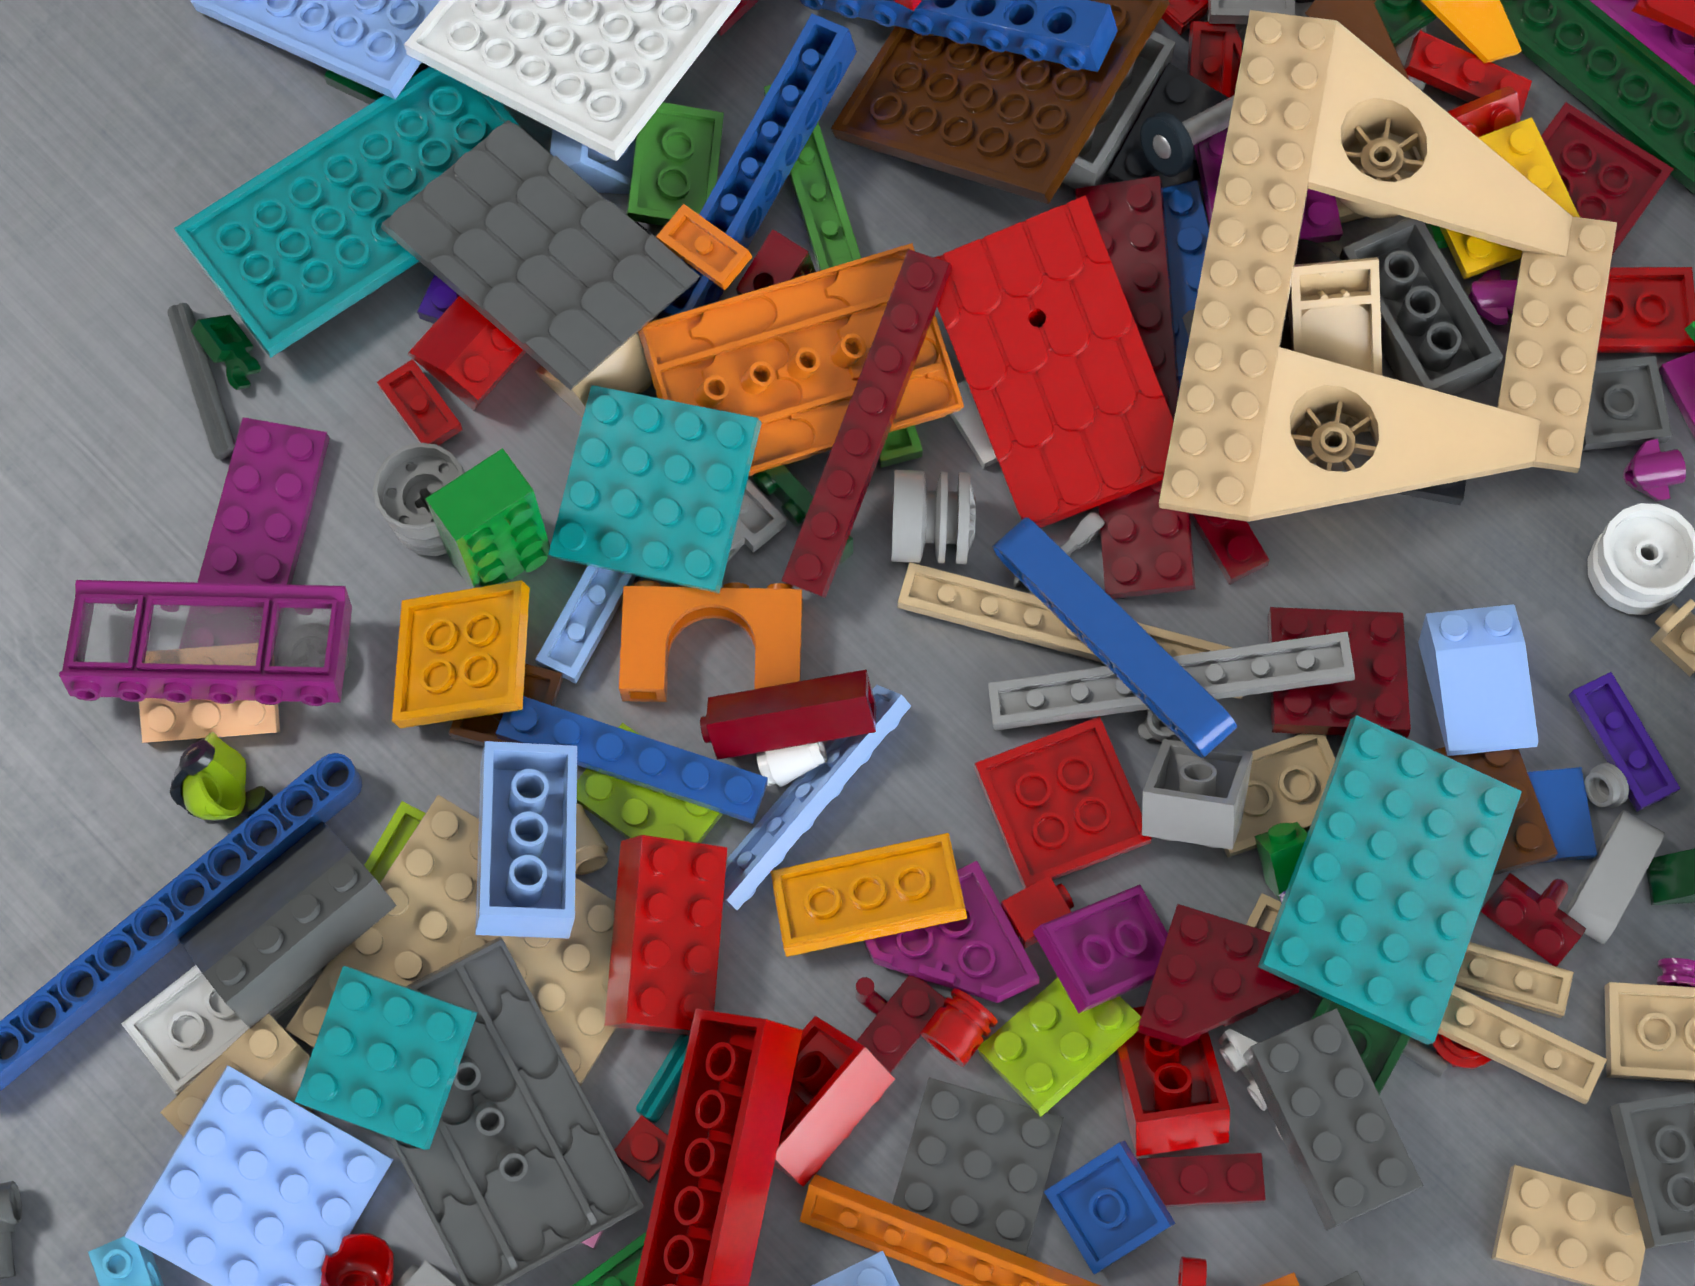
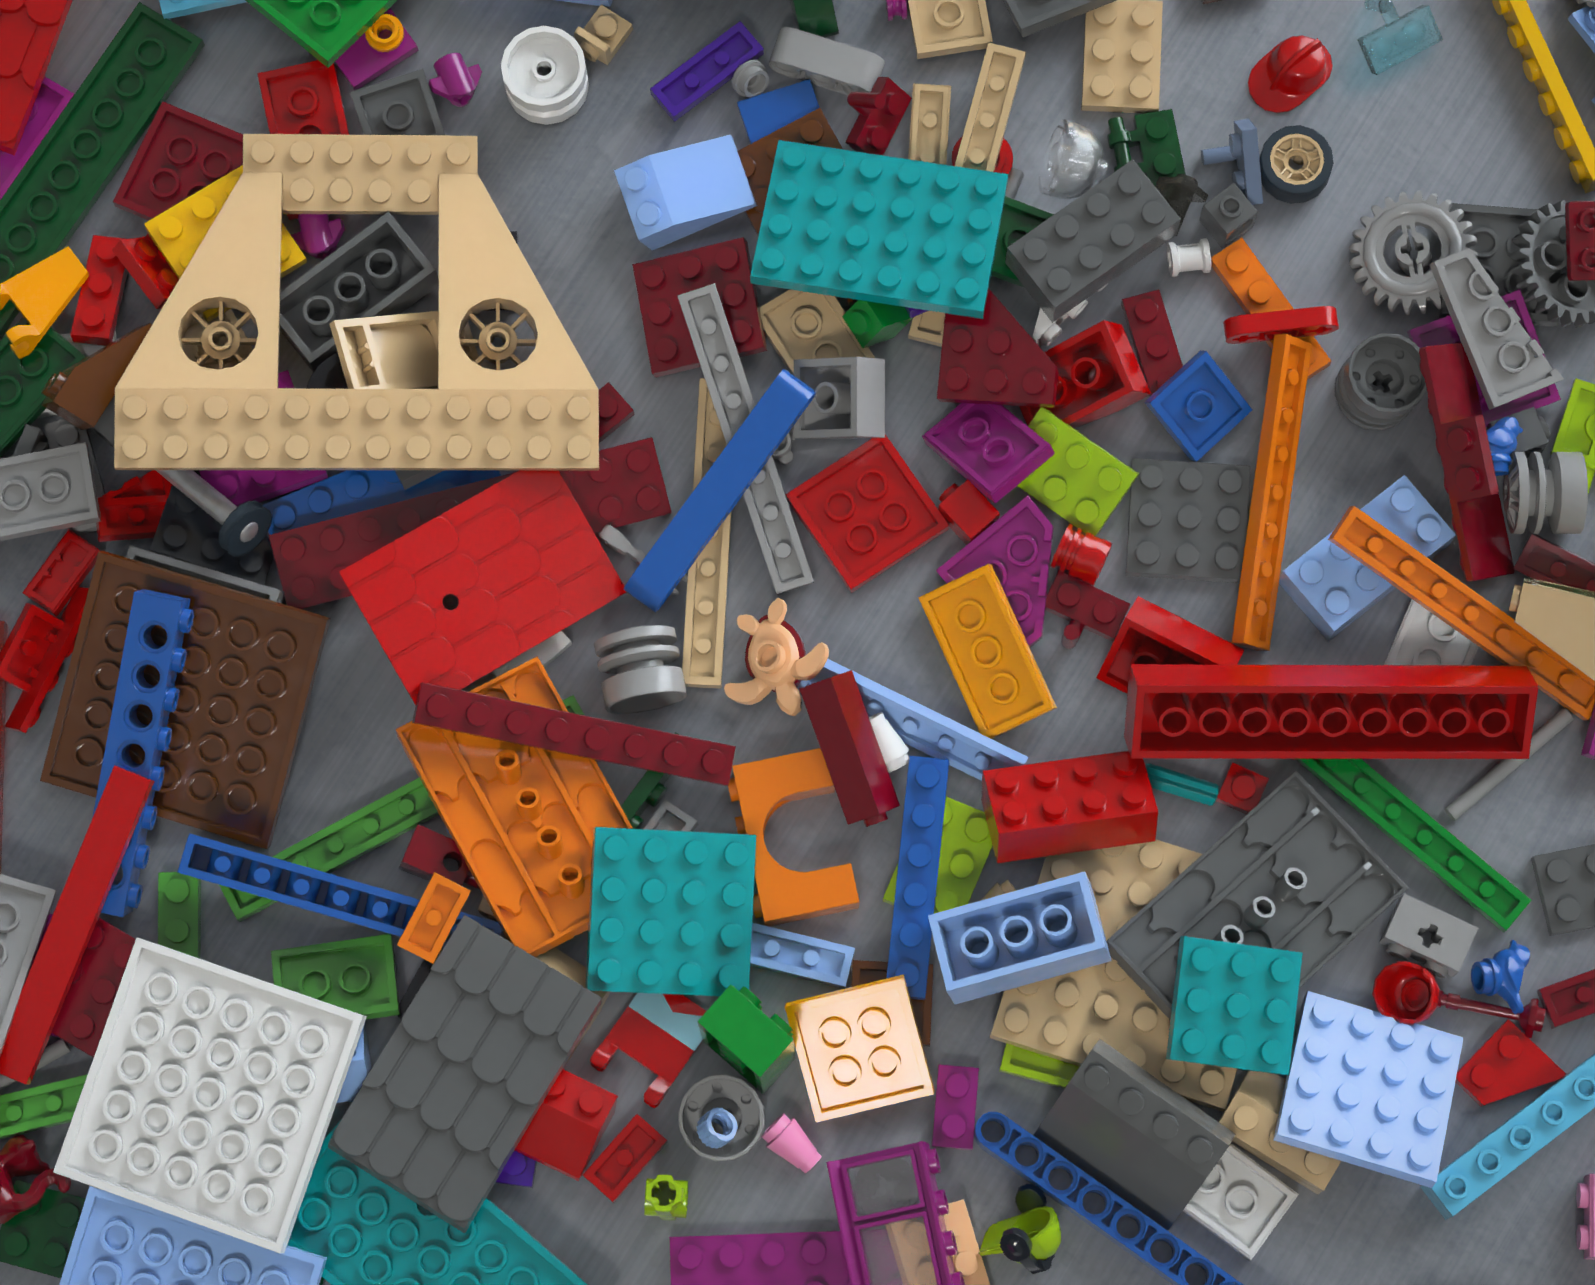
camera: 100 degrees left, 5 degrees up
none -> bright green plate [158,872,201,959]
none -> red flag [590,993,706,1108]
none -> lime piece [644,1175,688,1221]
none -> light blue axle [696,1107,738,1149]
none -> light nougat animal [724,598,829,716]
none -> bright pink cone [761,1113,822,1174]
none -> magenta plate [932,1064,979,1151]
none -> clear cylinder [1038,119,1108,200]
none -> dark green plate [1107,109,1187,190]
none -> clear smoke bracket [1155,174,1209,236]
none -> white bush [1167,238,1211,277]

